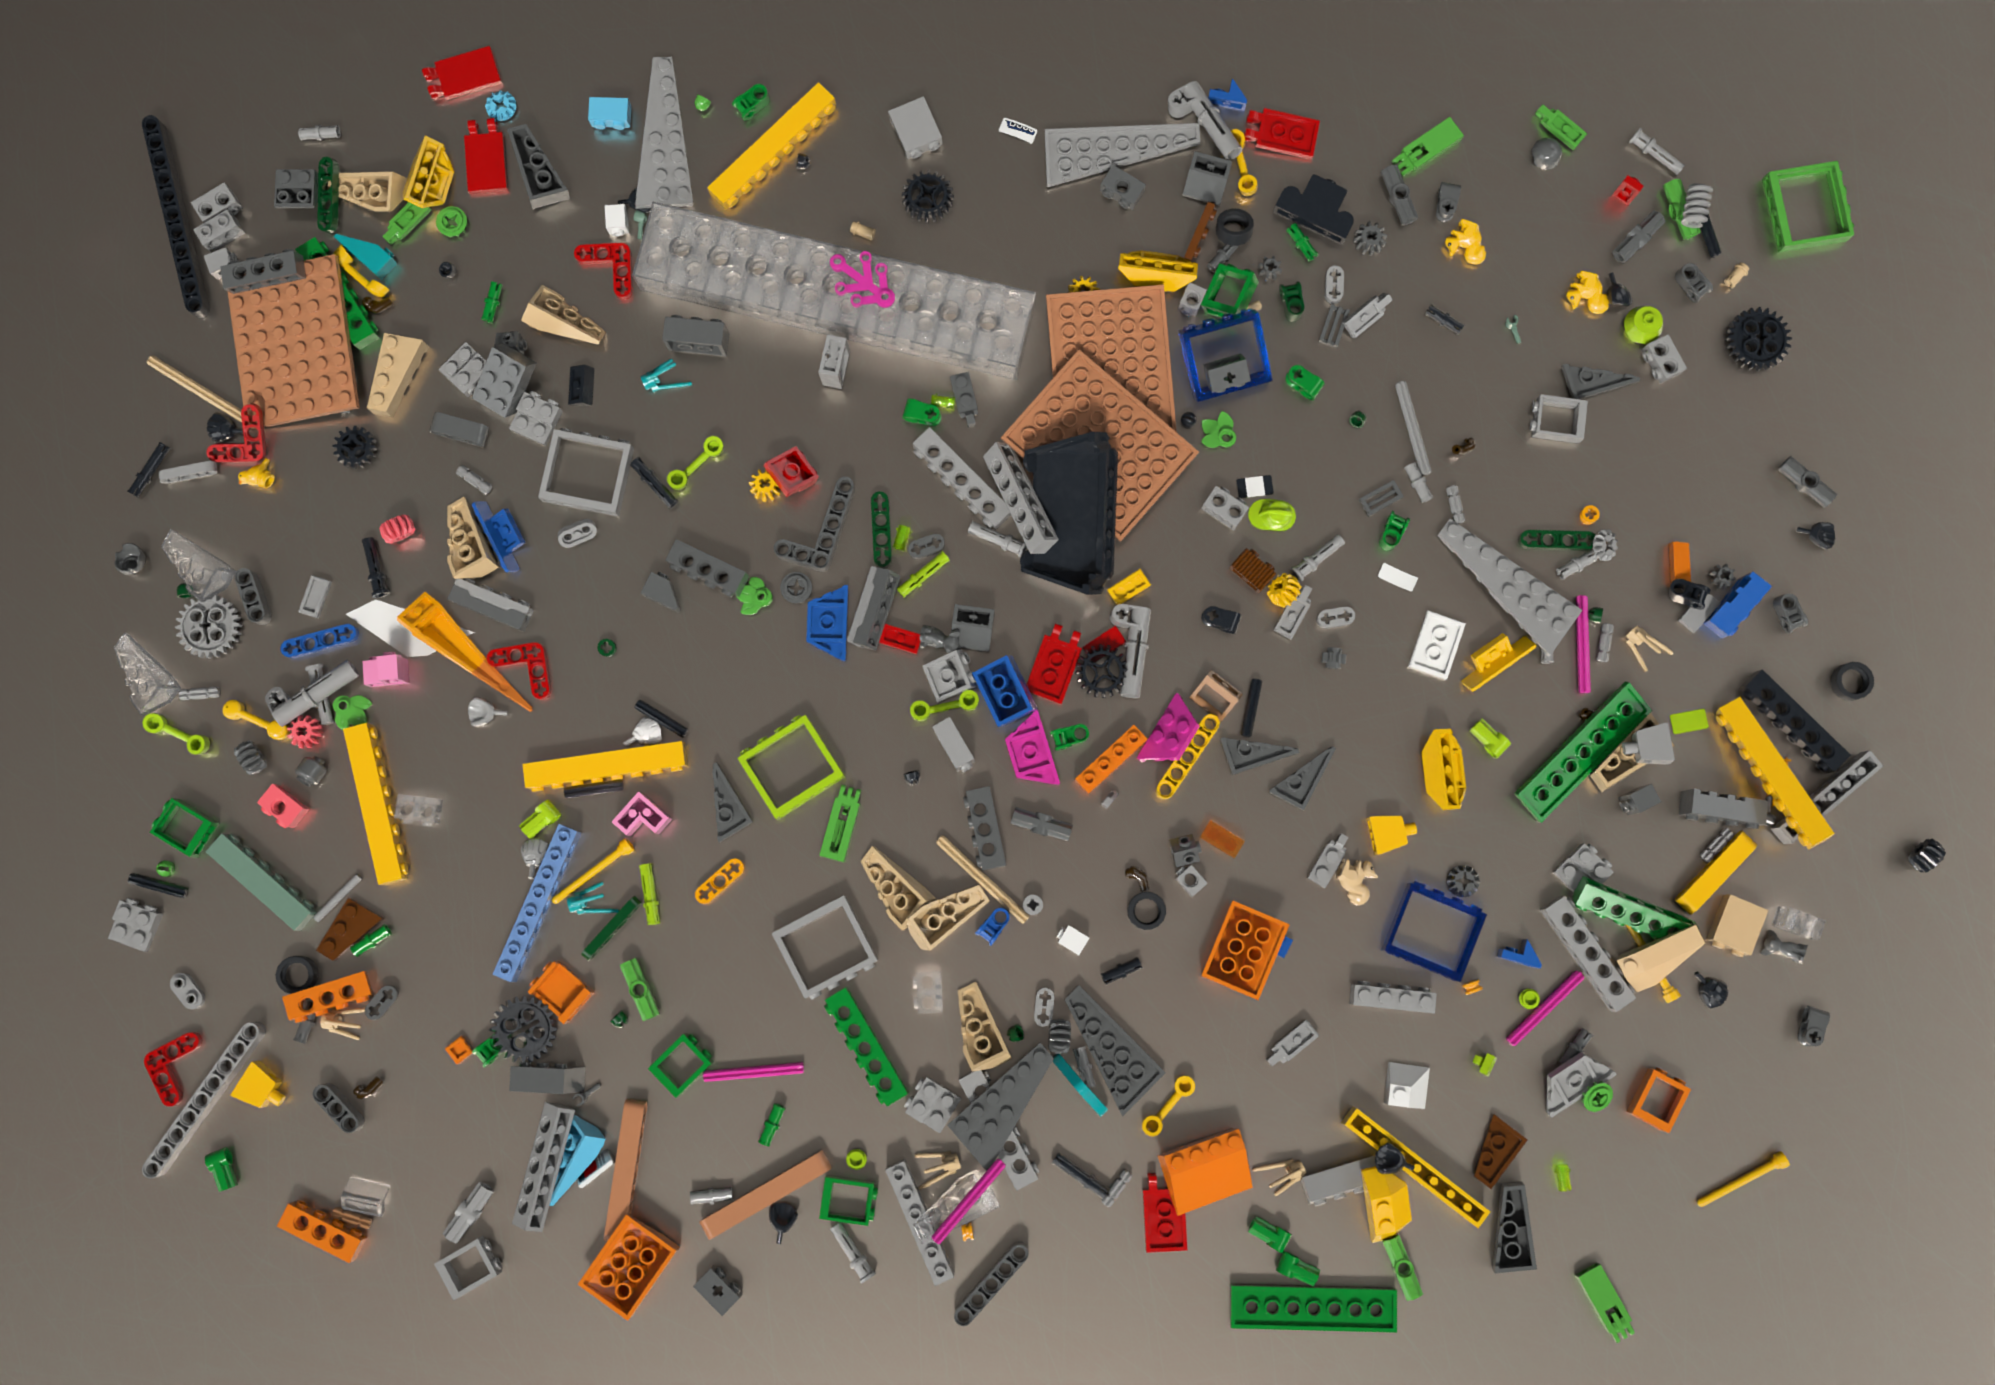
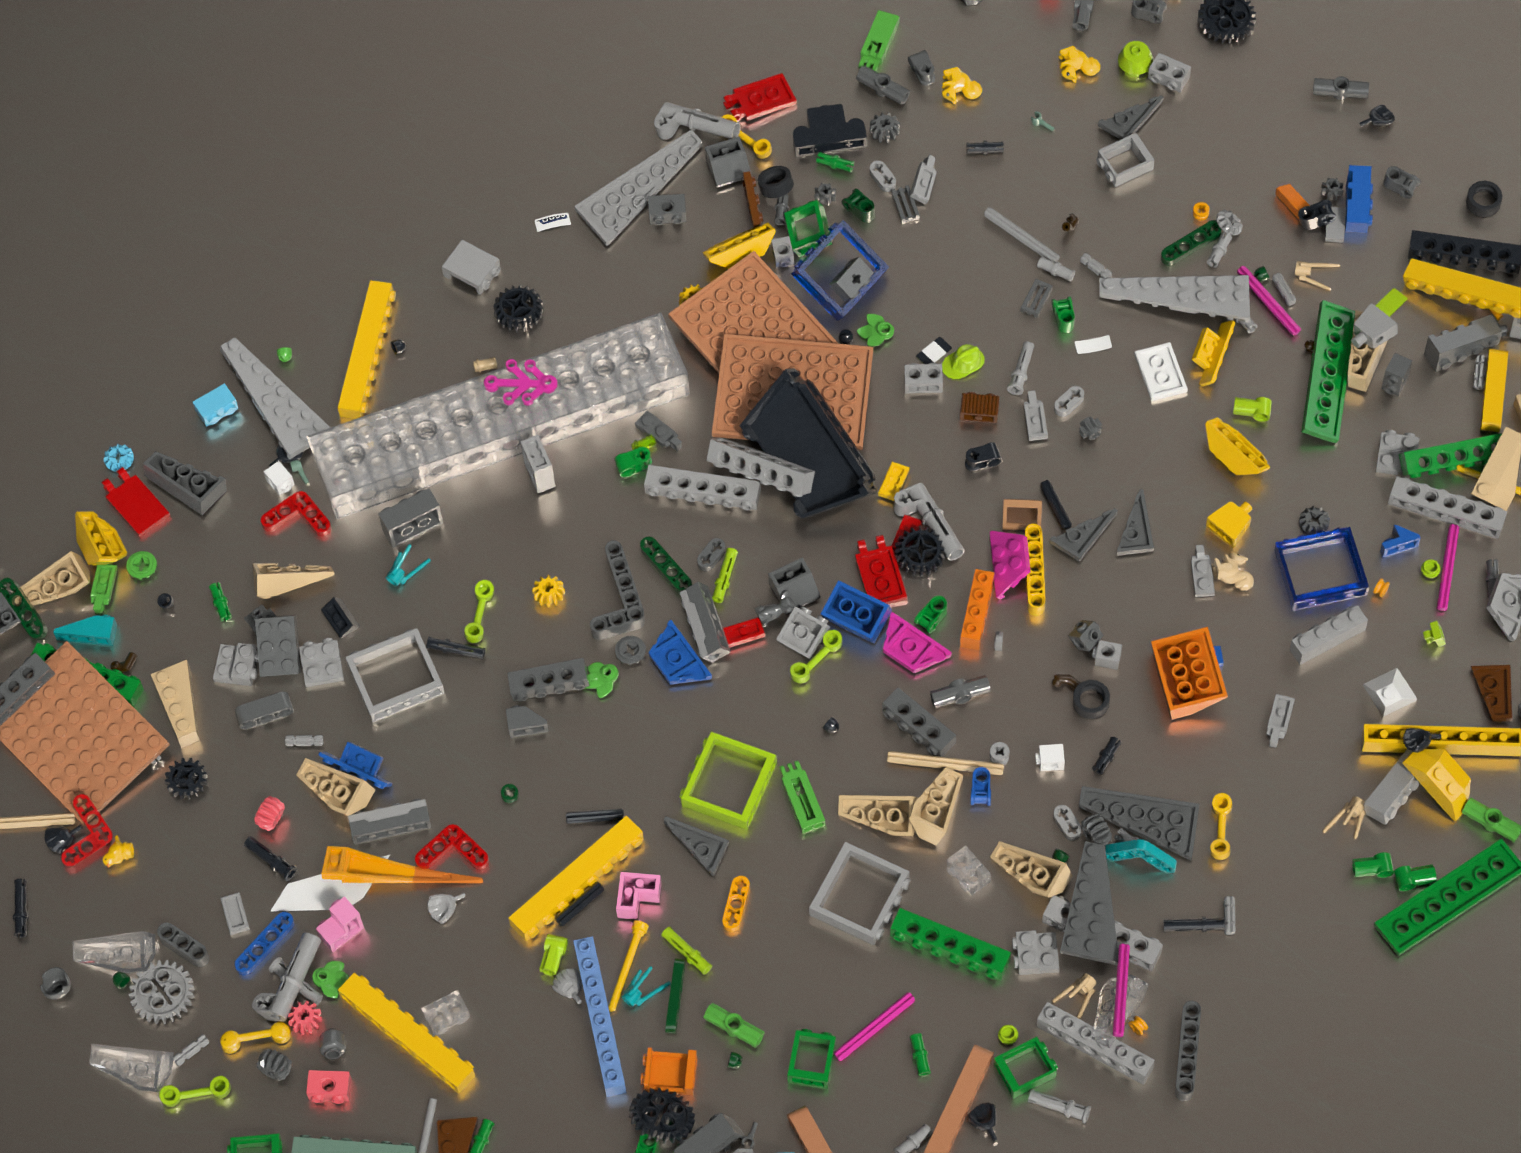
camera: 35 degrees left, 20 degrees down
light grey beam [158,461,218,484] -> none
yellow piece [333,244,390,298] -> none
red tile [422,46,502,100] -> none
light grey plate [557,519,597,548] -> none
white piece [623,717,662,747] -> none
green piece [732,84,770,121] -> none
red plate [764,446,819,497] -> none
clear neon green pin [892,525,911,551] -> none
light grey window [932,717,975,772] -> none
light grey pin [968,521,1027,558] -> none
red tile [1142,1173,1188,1253] -> none
orange slope [1157,1128,1253,1216] -> none
clear orange plate [1199,820,1245,859] -> none
blue slope [1208,79,1247,111] -> none
yellow gear [1267,572,1302,608] -> none
green piece [1285,365,1325,400] -> none
dark green hinge [1349,410,1367,428] -> none
black piece [1607,272,1633,306] -> none

